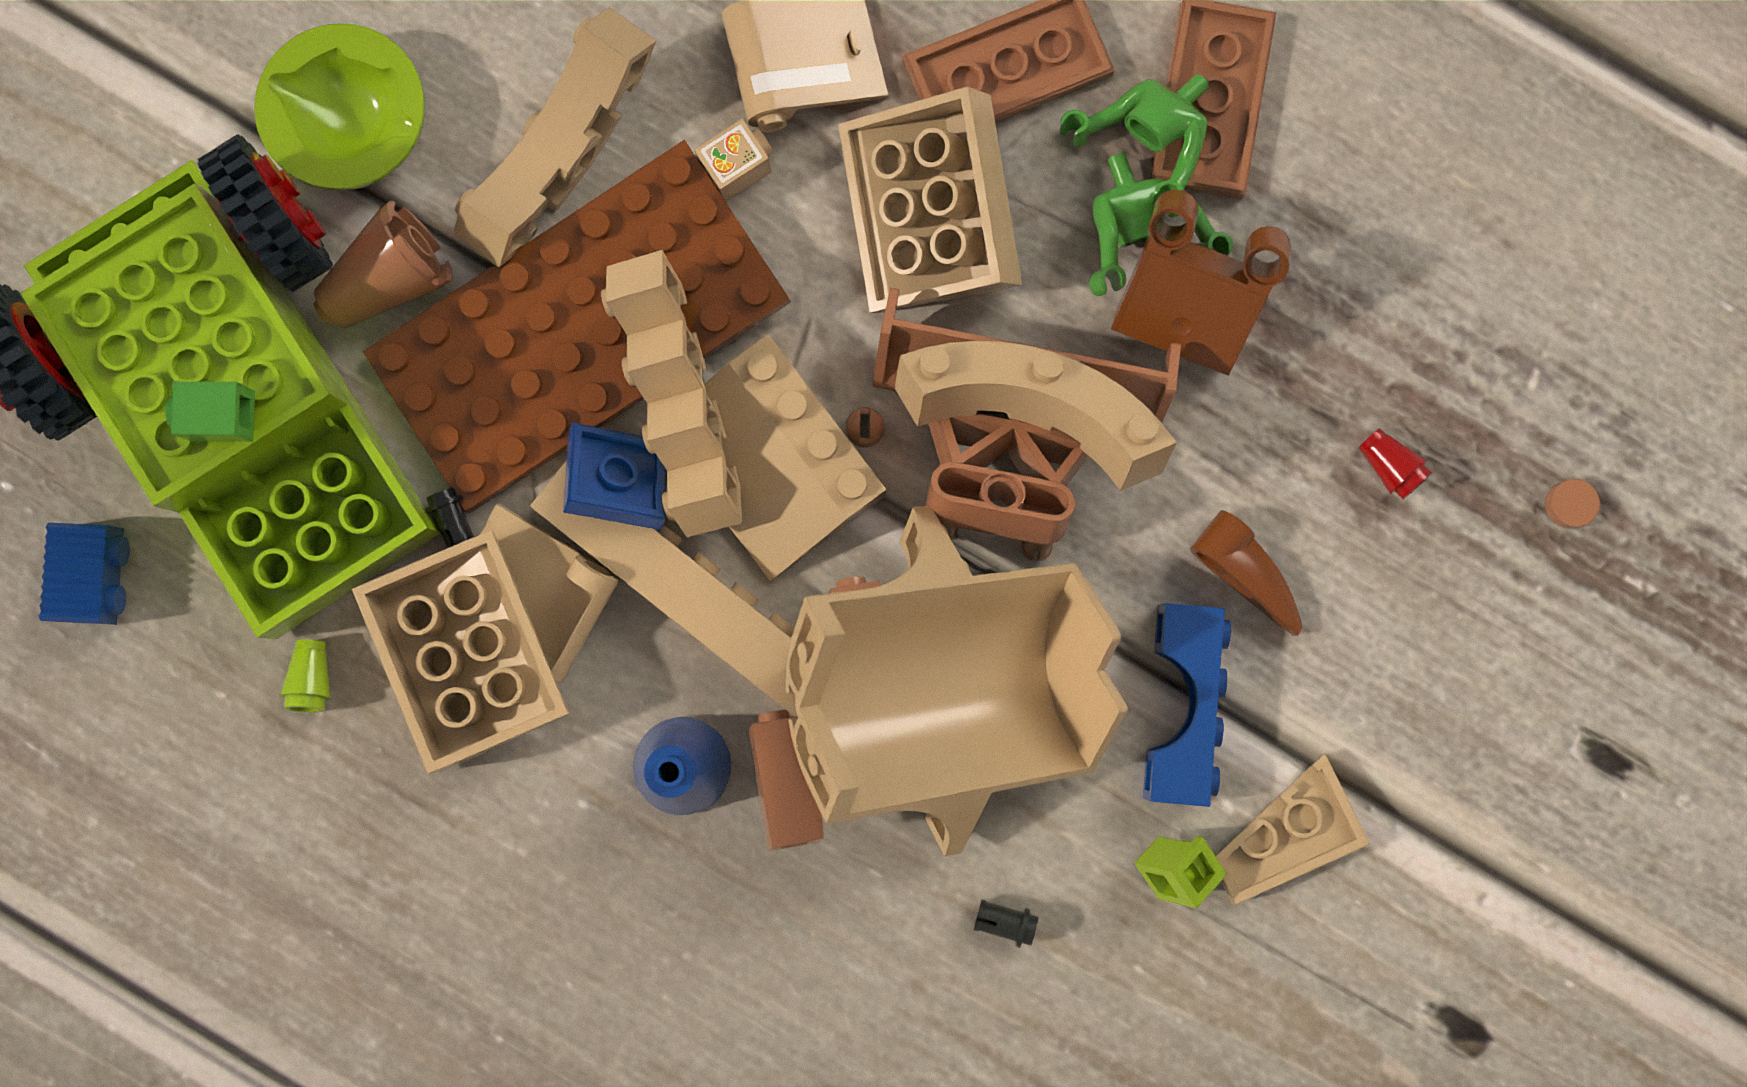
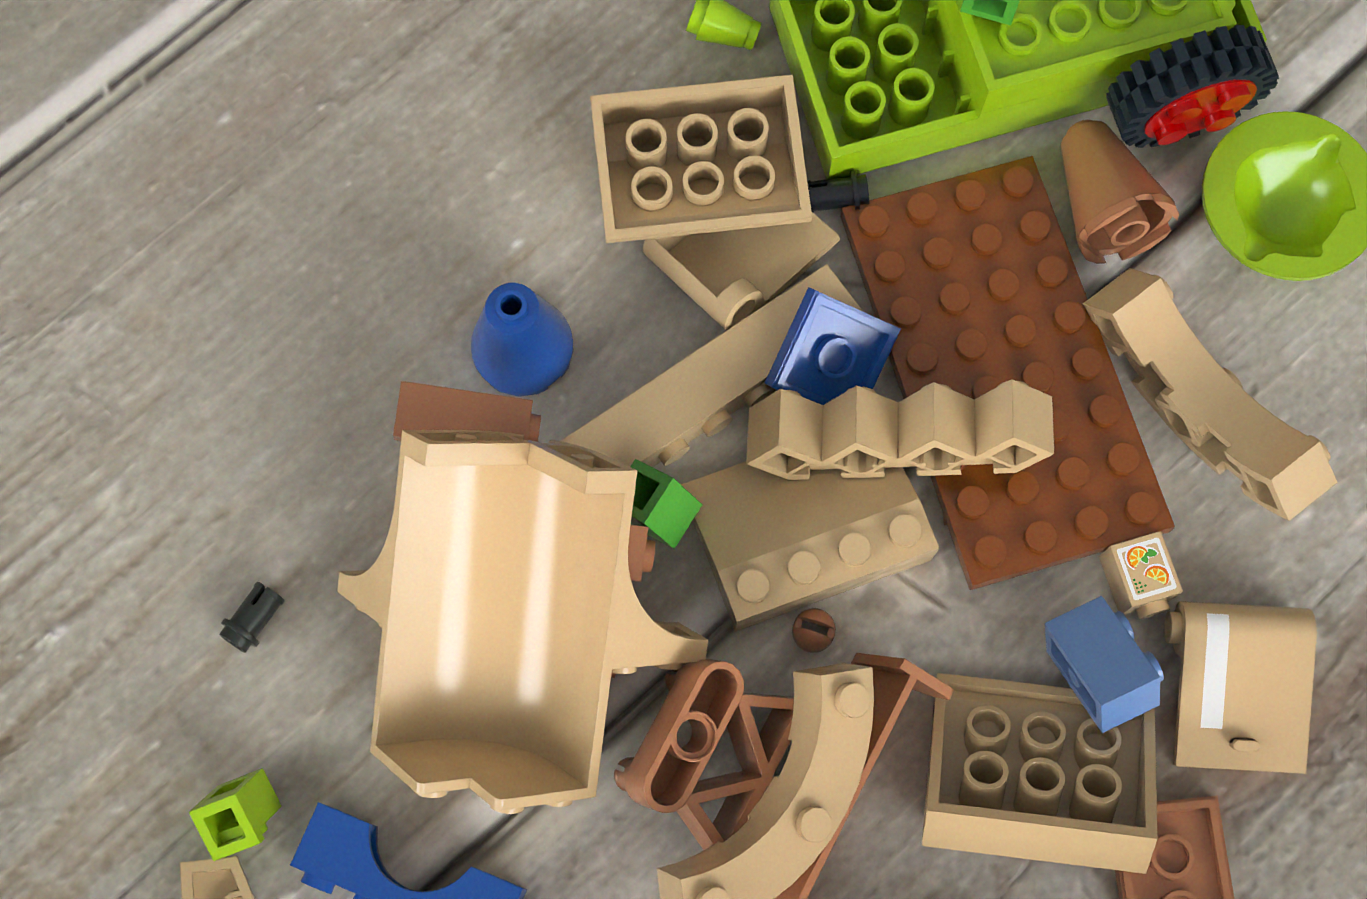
camera: 110 degrees right, 10 degrees down
none -> bright green brick [630,459,703,549]
none -> medium blue brick [1045,596,1164,733]

